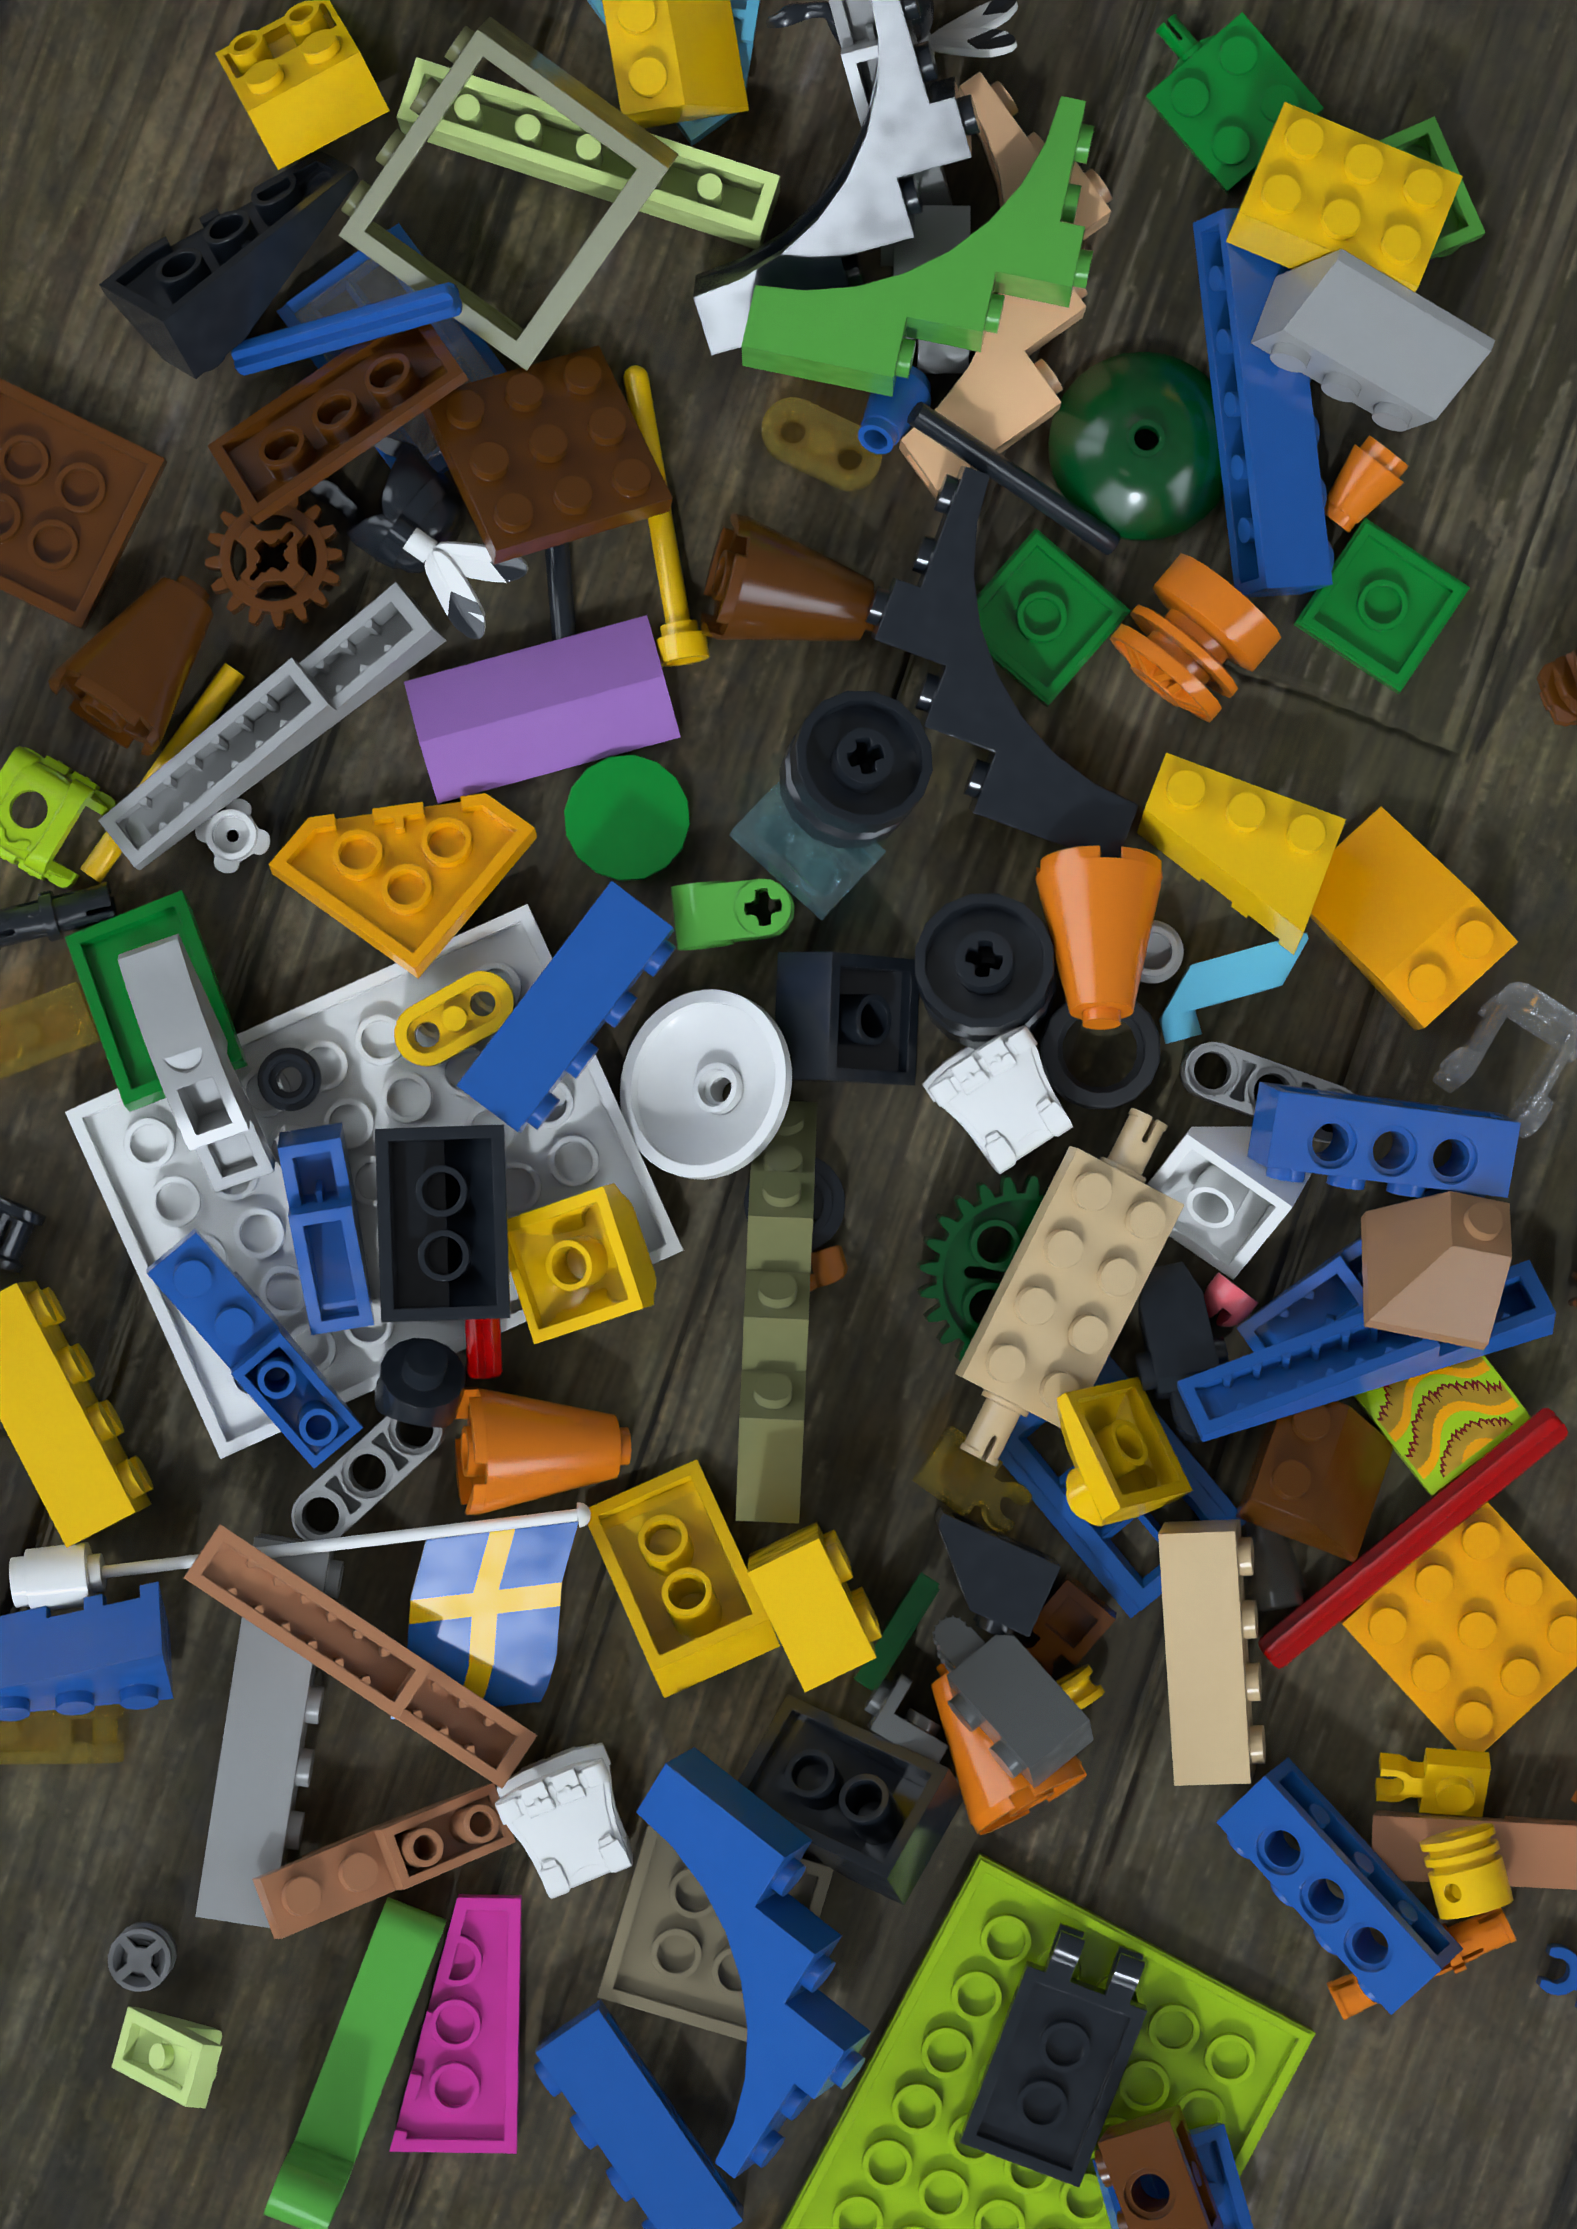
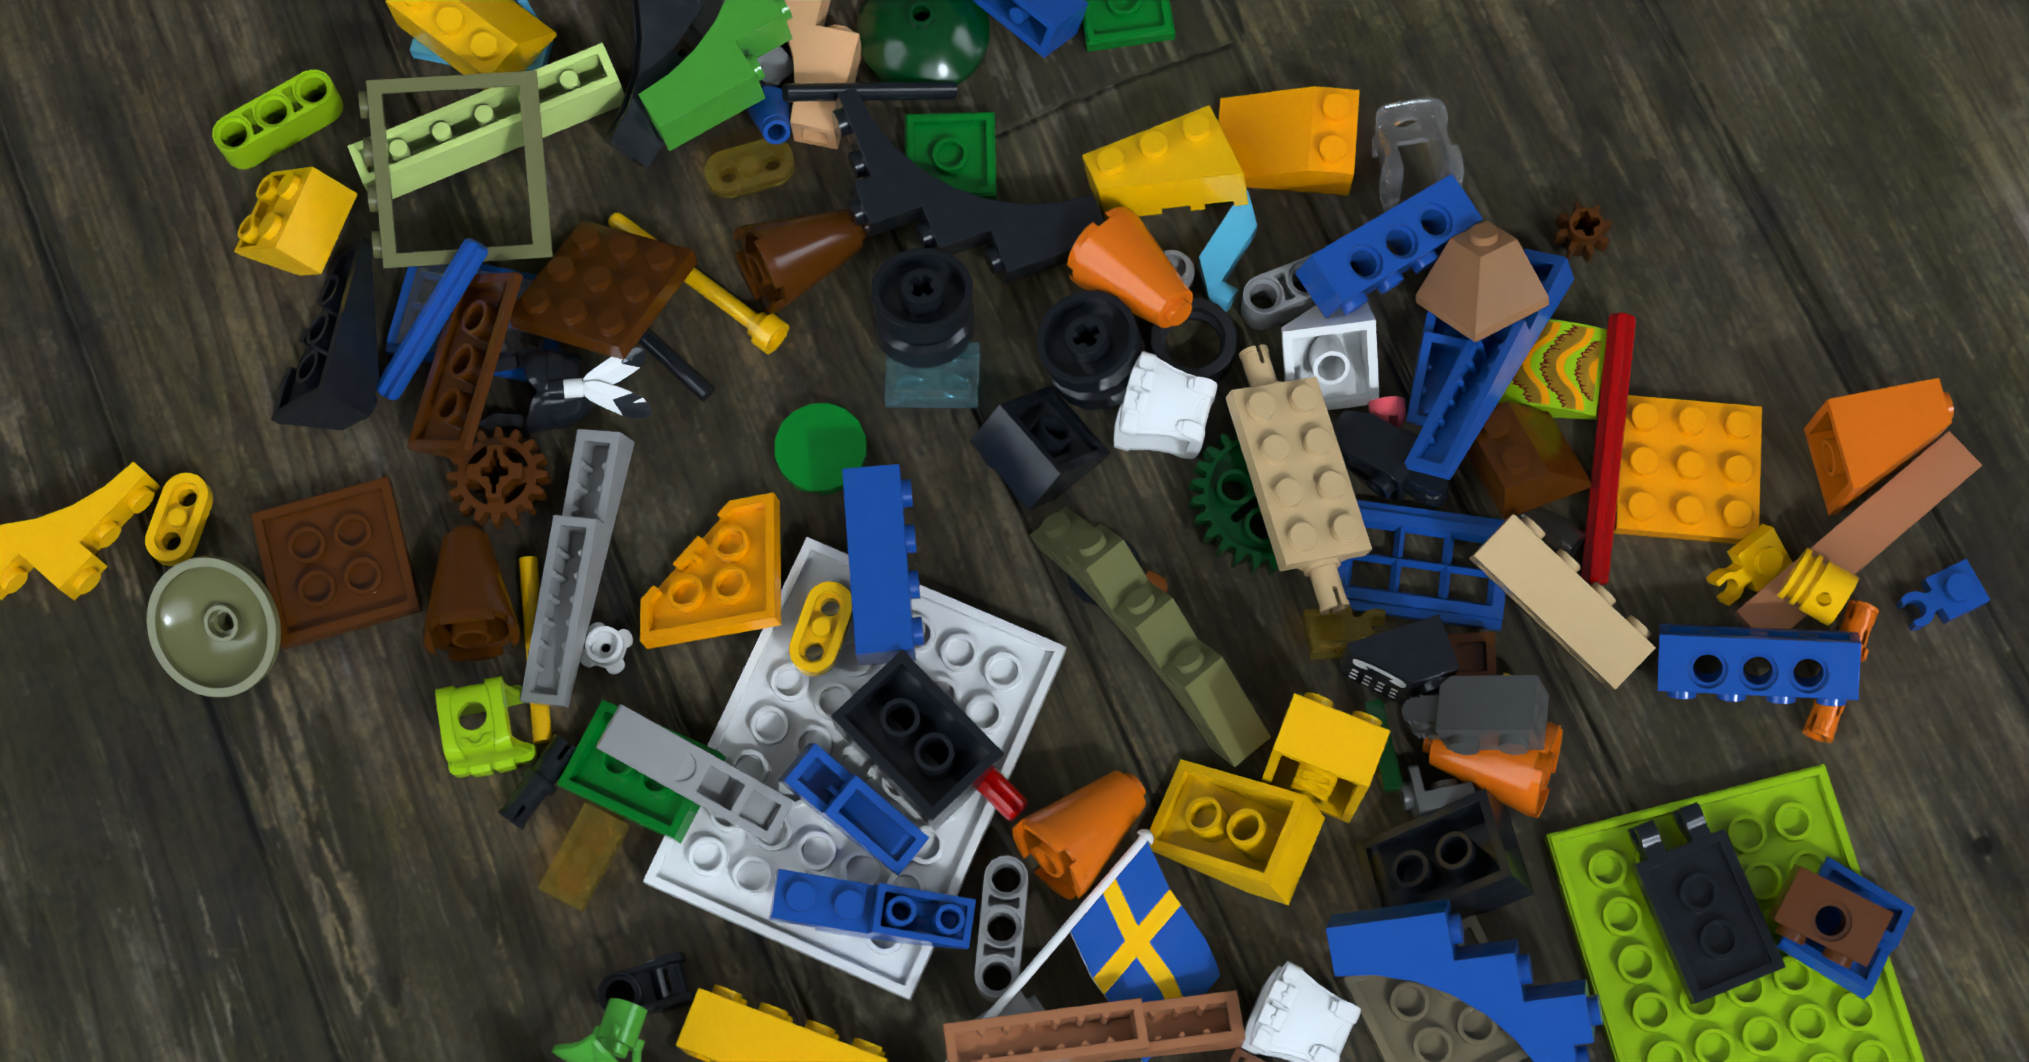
camera: 35 degrees left, 15 degrees down
black plate [257,1048,322,1111] -> none
black piece [375,1338,465,1428] -> none
medium lavender slope [404,615,681,804] -> none
yellow slope [508,1183,656,1344] -> none
white dish [620,989,792,1180] -> none
bright green piece [671,879,795,951] -> none
yellow slope [1057,1377,1193,1526] -> none
orange wheel [1110,553,1282,723] -> none

